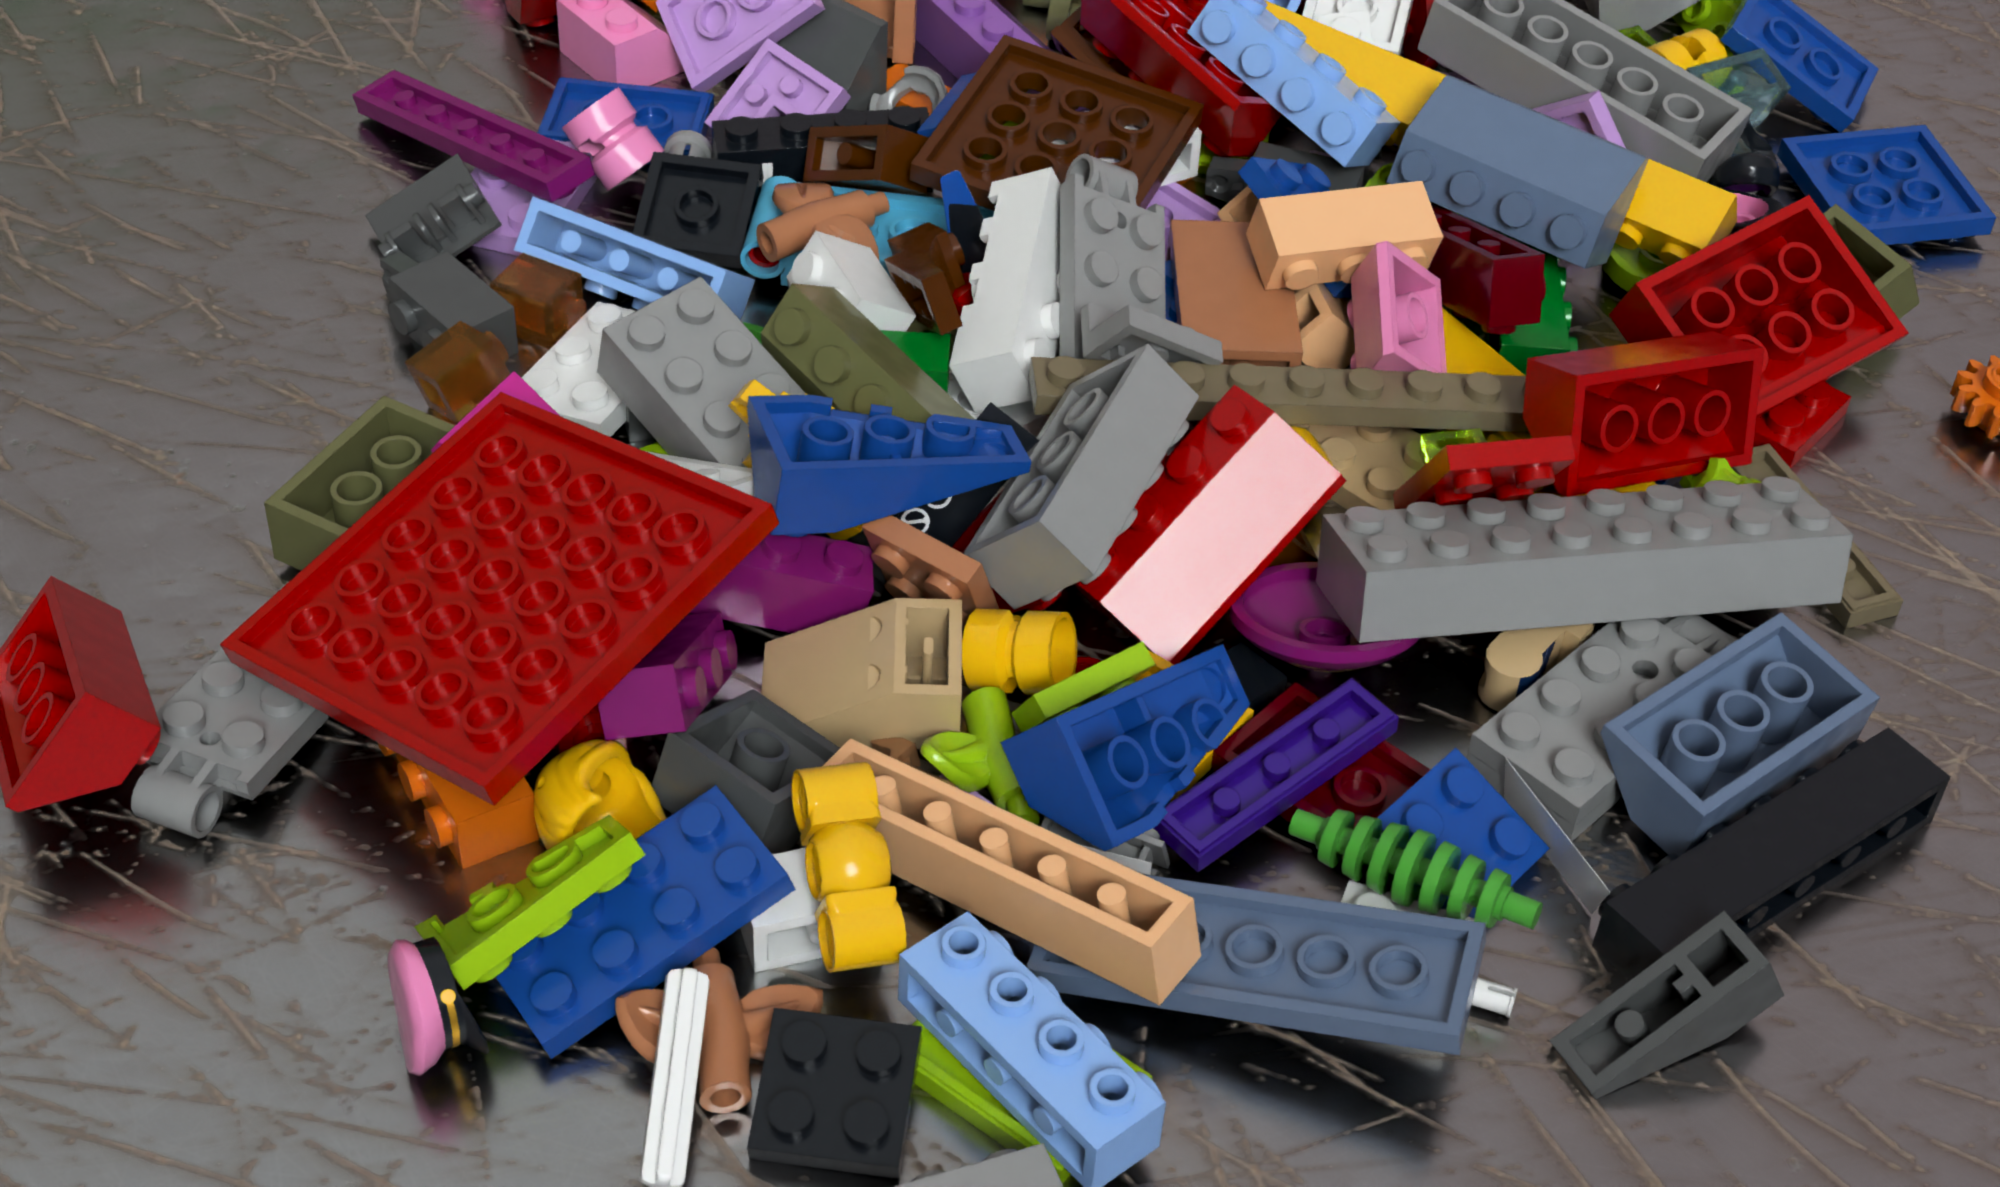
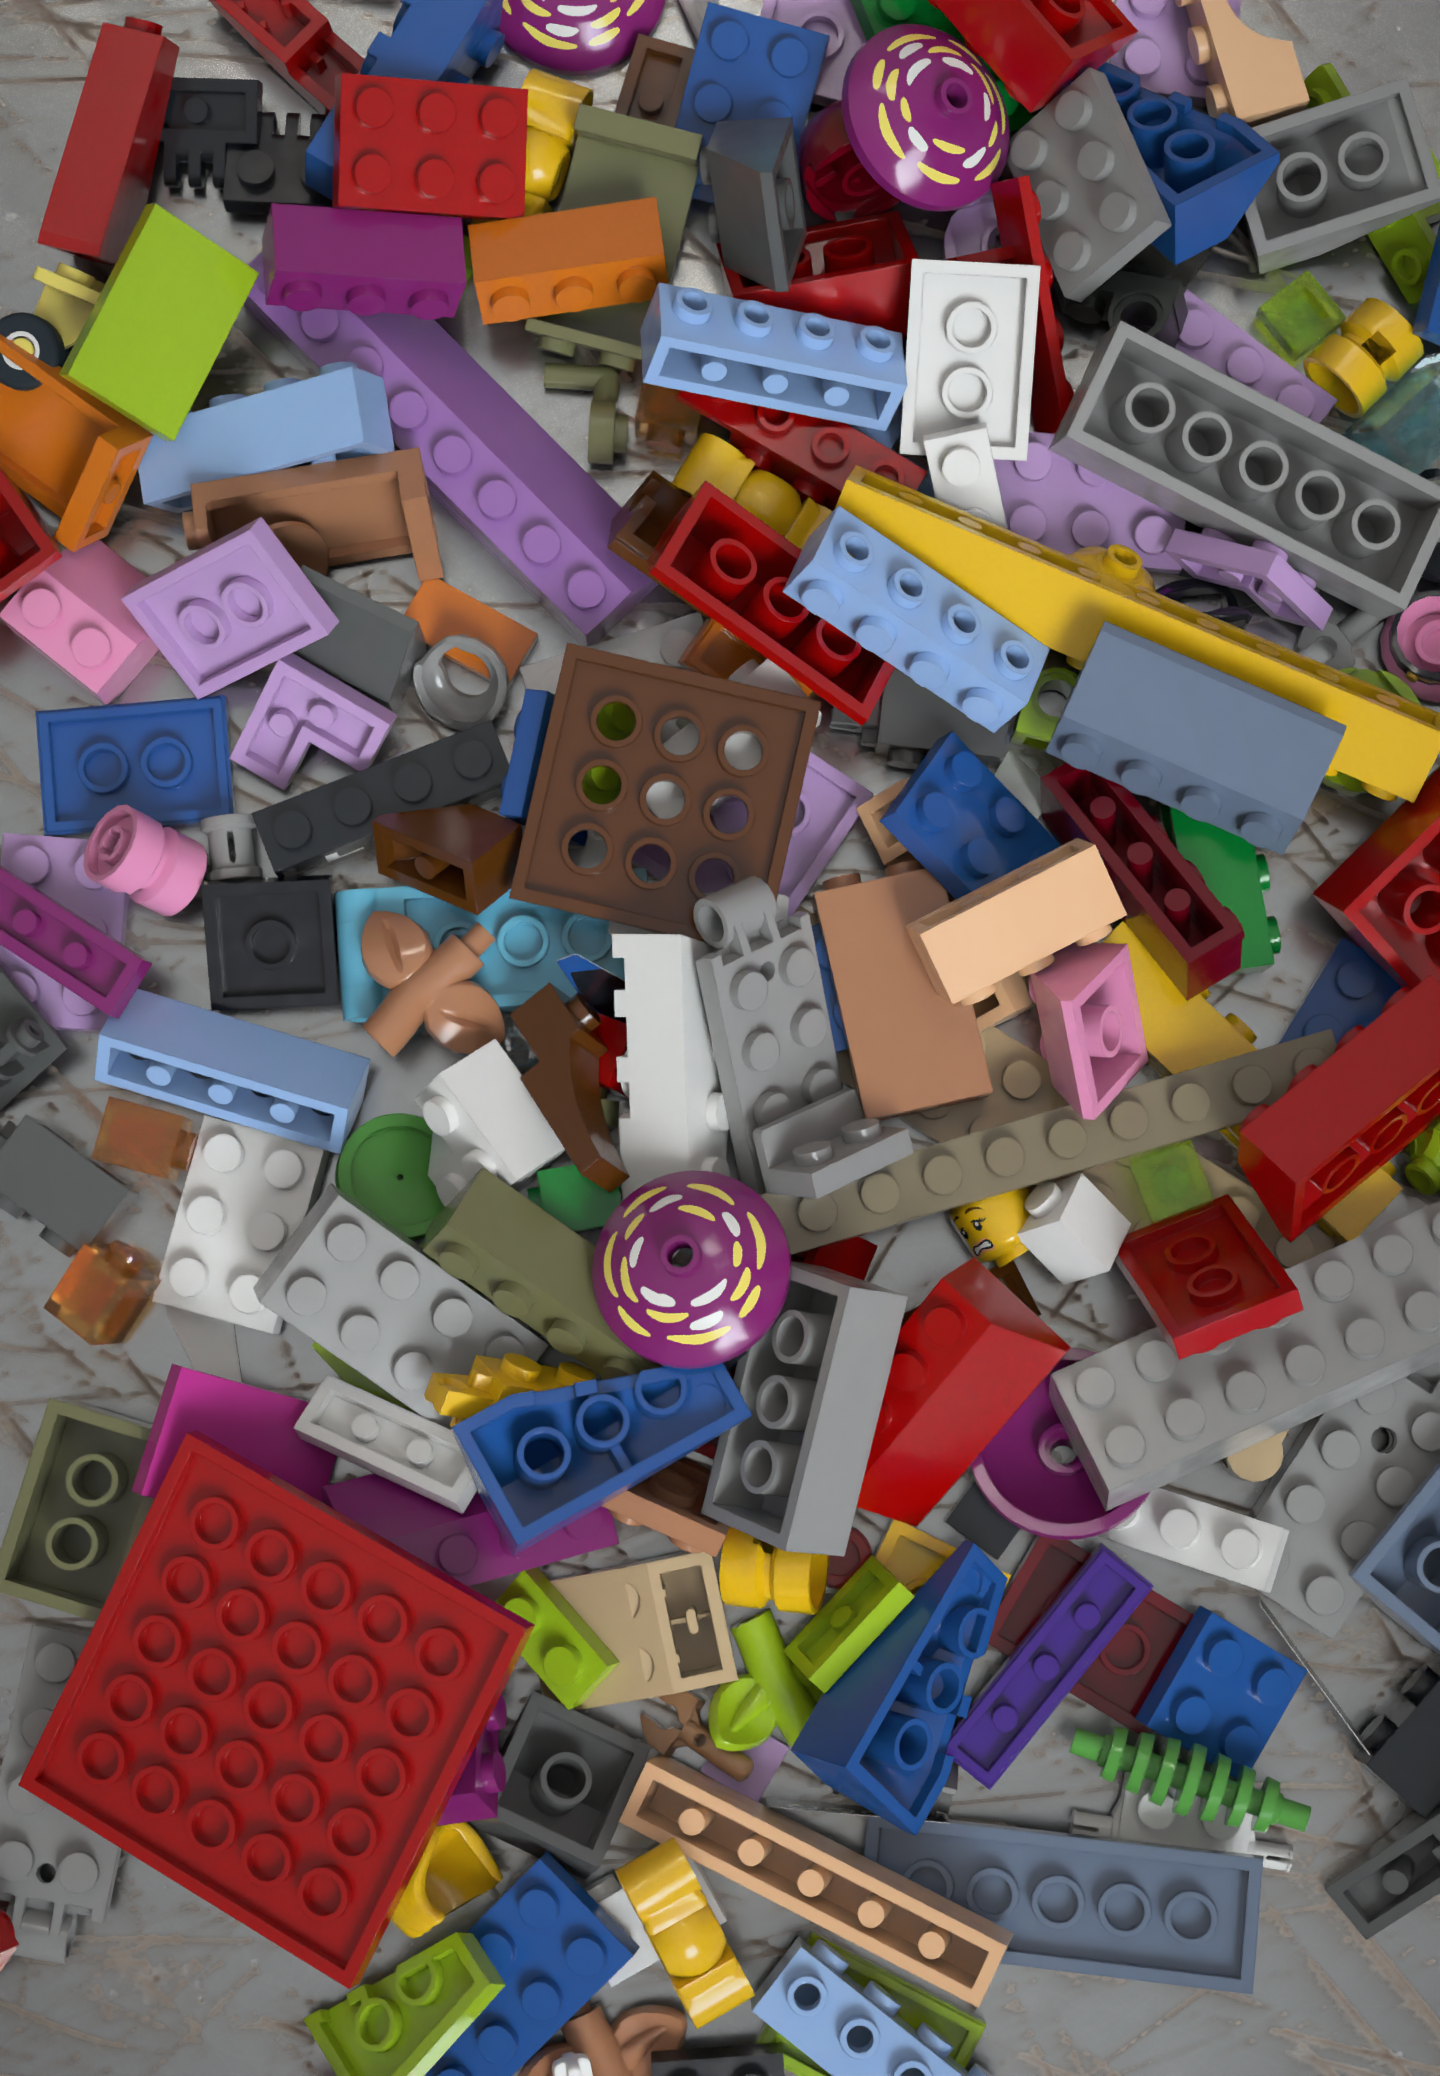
camera: 15 degrees left, 40 degrees up
none -> lime plate [495,1567,620,1710]
none -> magenta dish [592,1170,792,1369]
none -> white brick [1017,1173,1131,1285]
none -> white plate [1096,1488,1290,1593]

